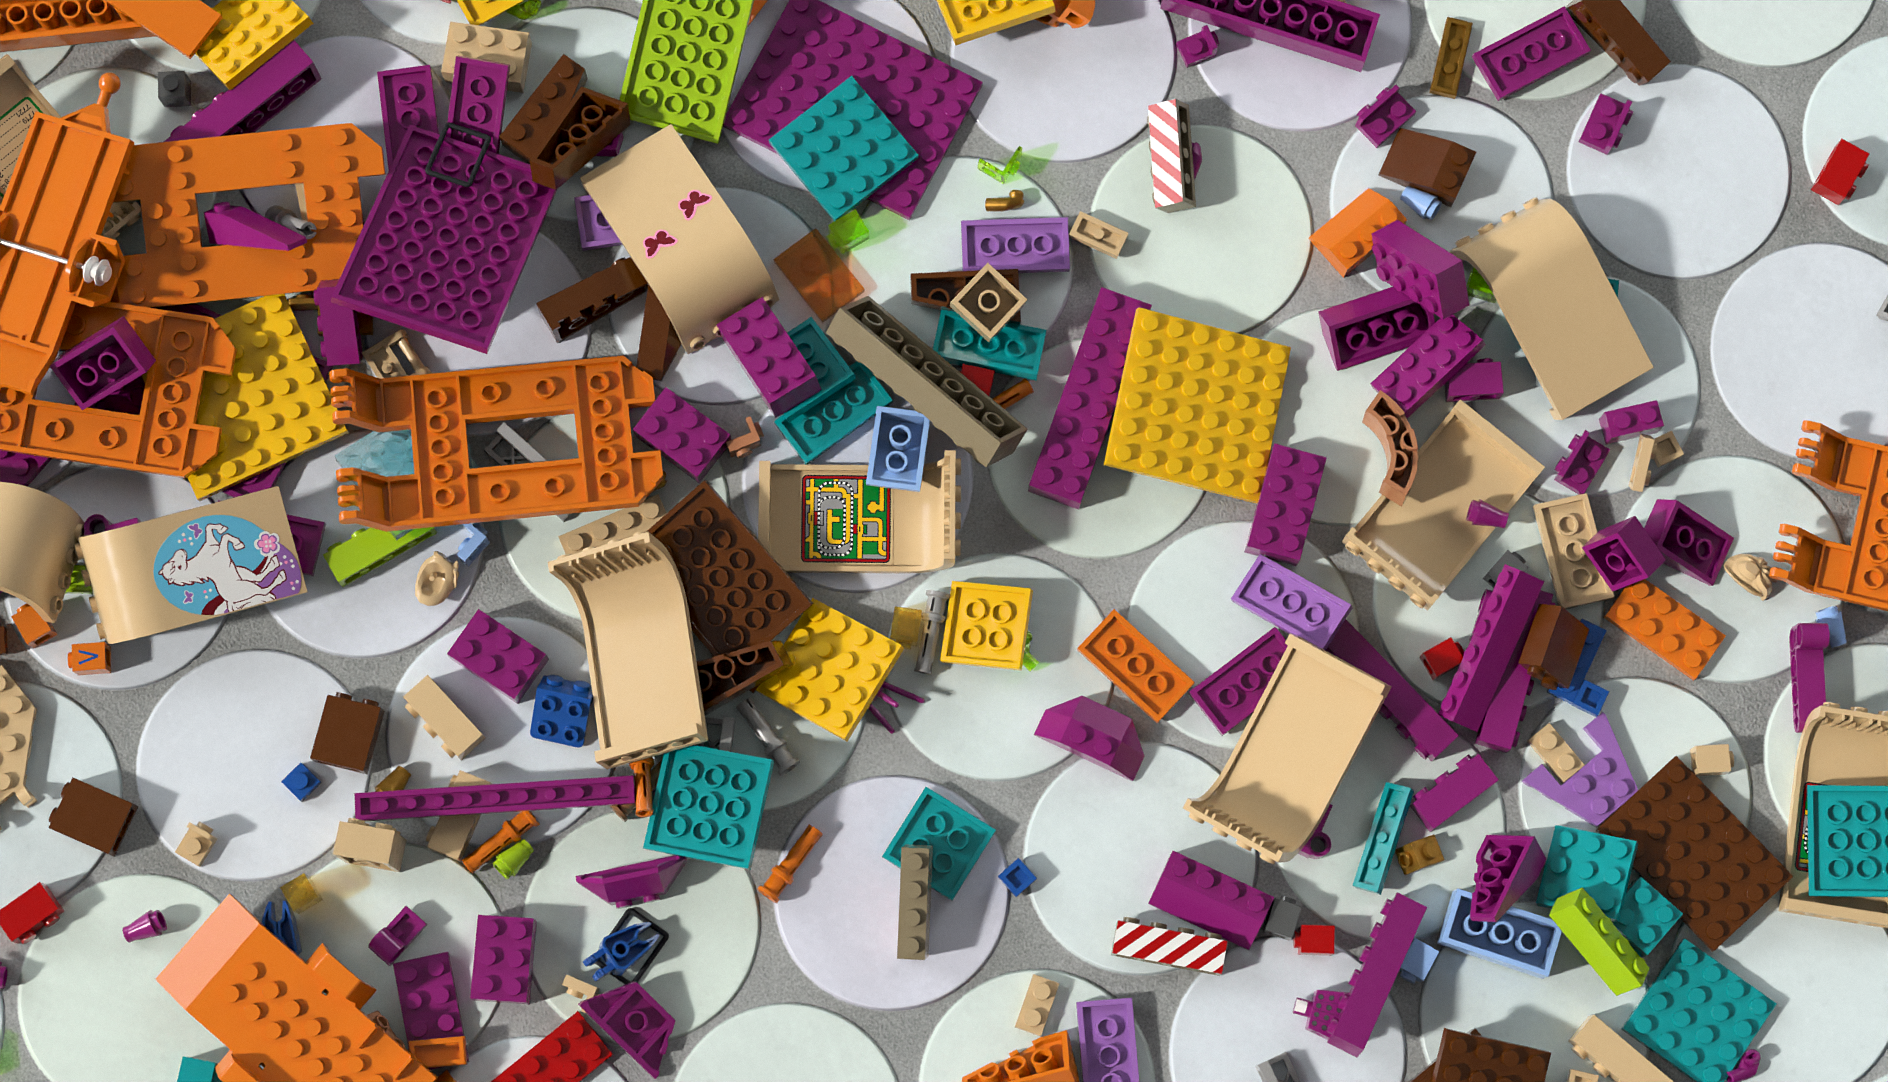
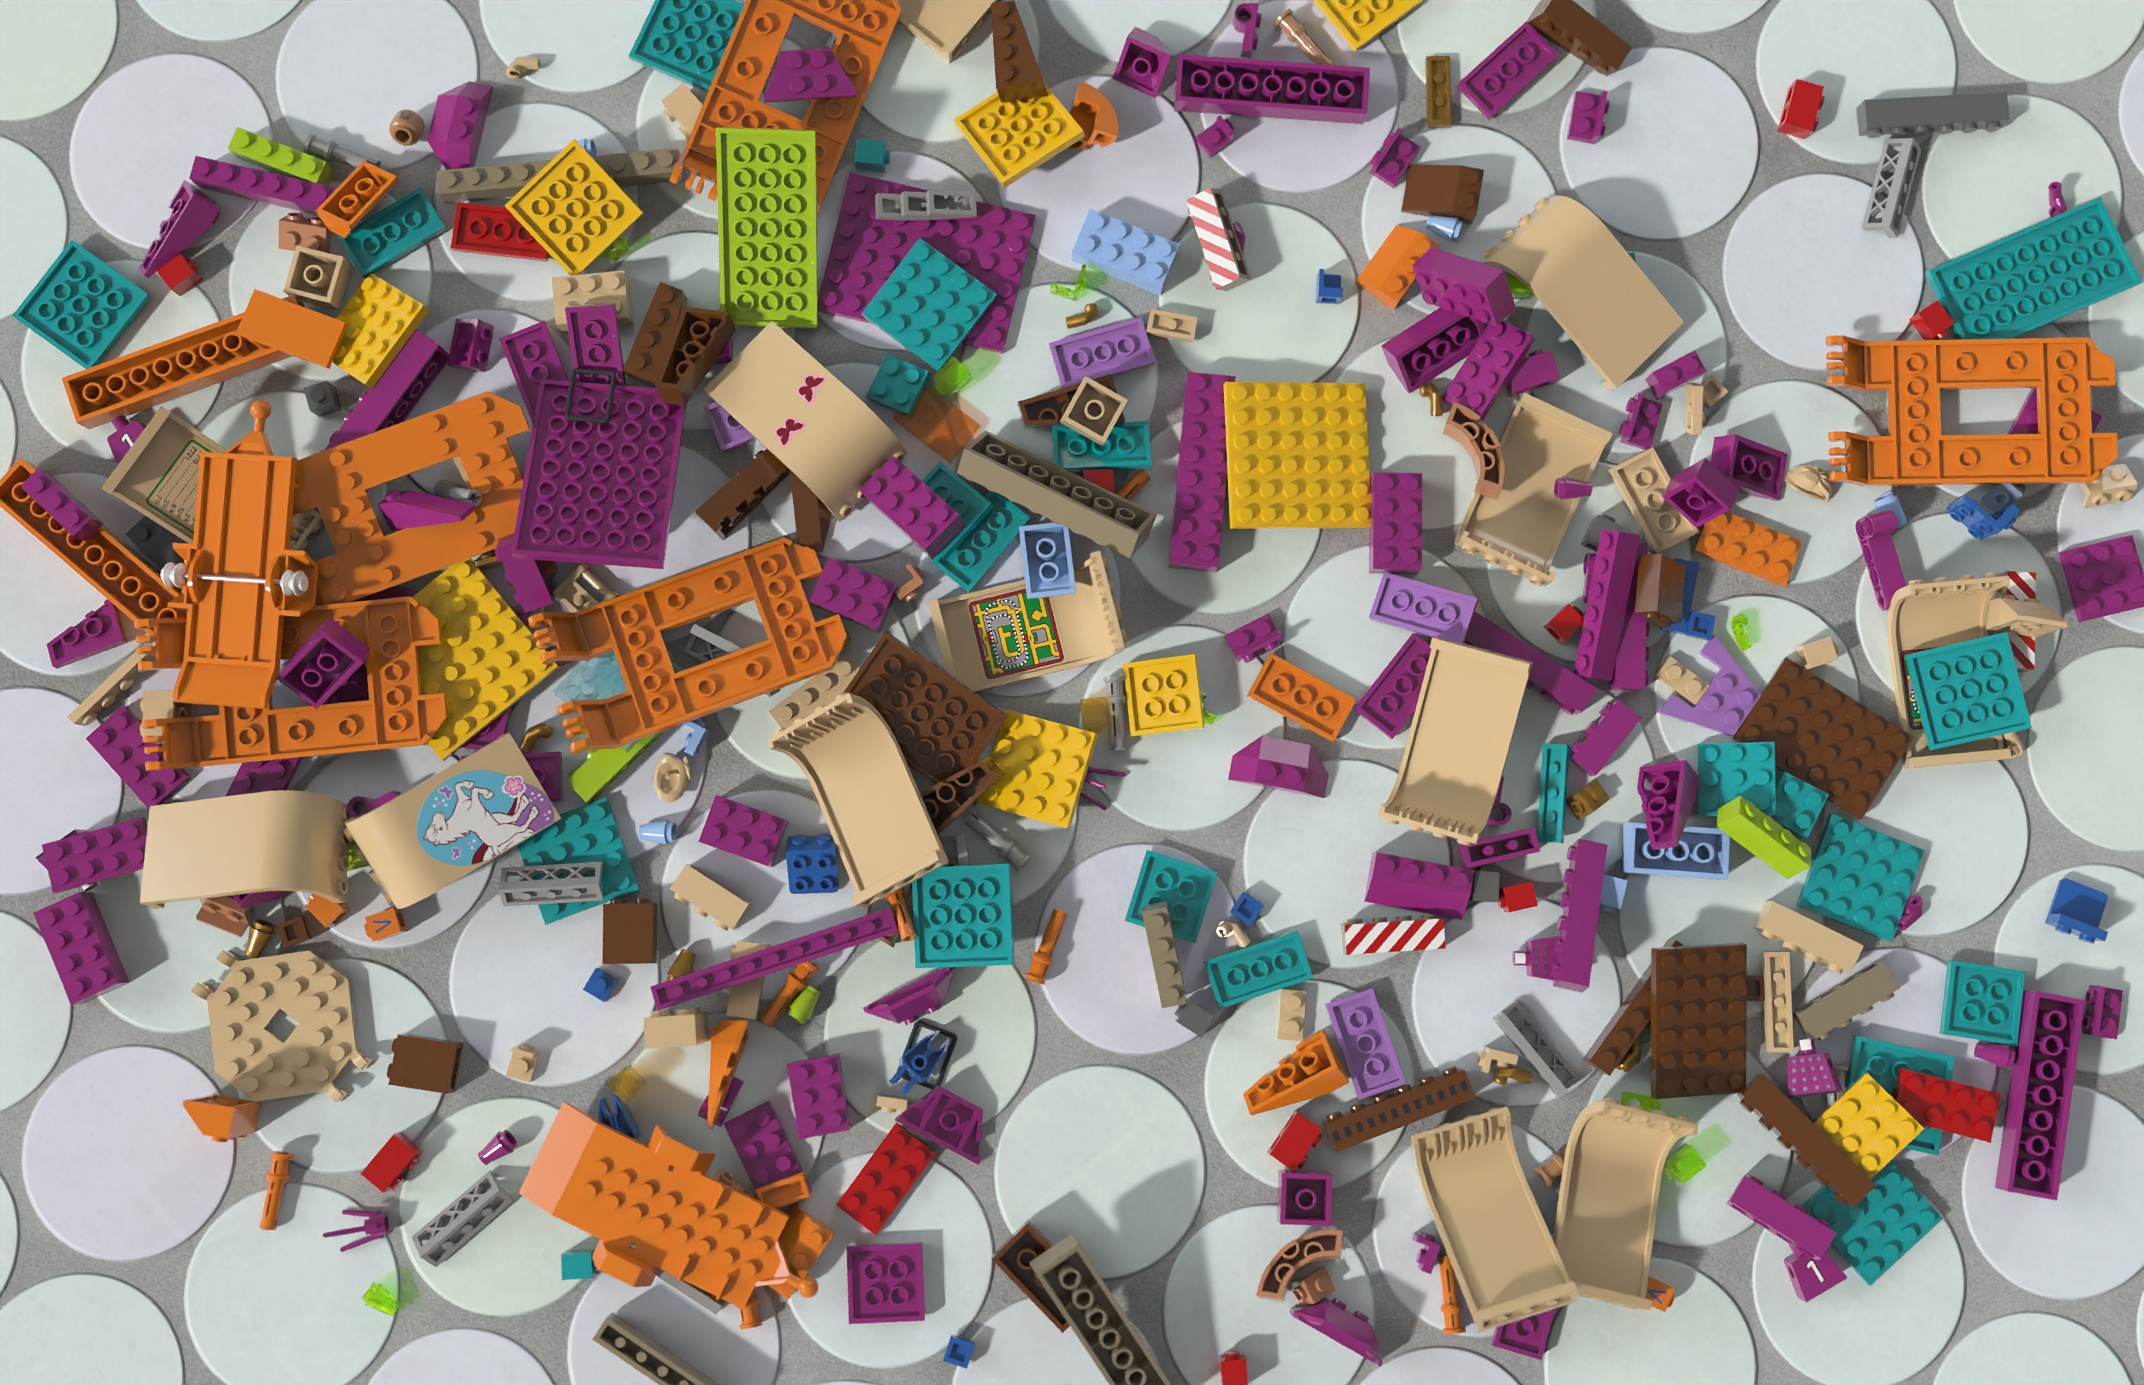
camera: 15 degrees left, 5 degrees up
none -> light grey fence [412,1171,514,1267]
none -> magenta bracket [448,319,494,372]
none -> light grey fence [498,862,604,907]
none -> teal plate [517,797,640,925]
none -> pearl gold arm [519,723,553,753]
none -> light blue cone [638,820,677,845]
none -> orange wedge [708,1020,749,1129]
none -> teal plate [866,355,931,417]
none -> light grey slope [875,189,977,220]
none -> light blue brick [1072,209,1179,295]
none -> dark grey brick [1174,1000,1215,1038]
none -> teal plate [1203,931,1313,1009]
none -> tan arm [1216,921,1251,949]
none -> magenta bracket [1224,614,1283,663]
none -> blue panel [1316,269,1343,304]
none -> pearl gold arm [1419,383,1442,416]
none -> magenta brick [1457,827,1540,869]
none -> clear neon green arm [1730,613,1752,651]

